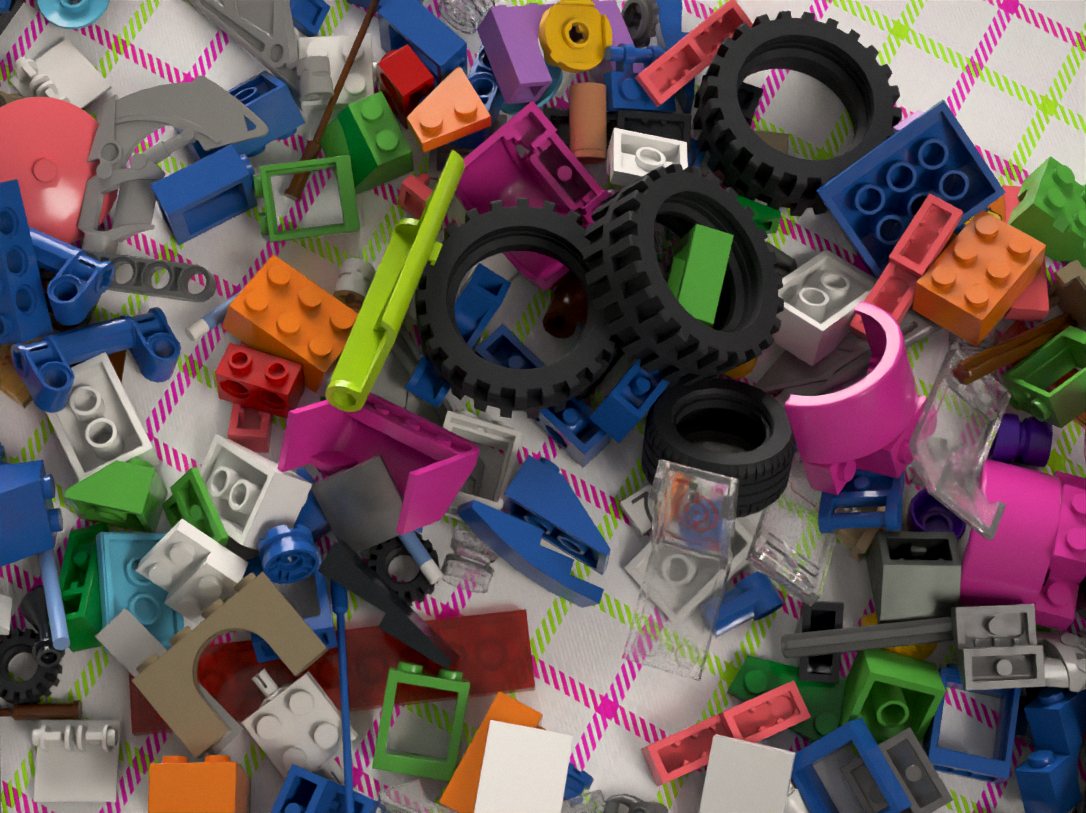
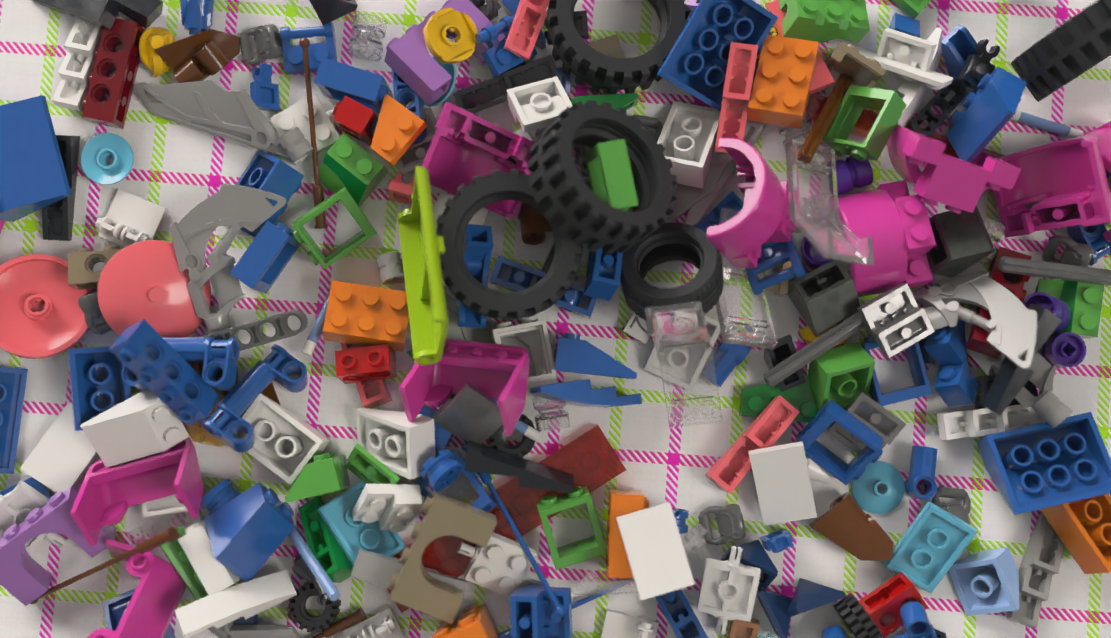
camera: 20 degrees left, 15 degrees up
nougat pin [569,82,607,164] -> none

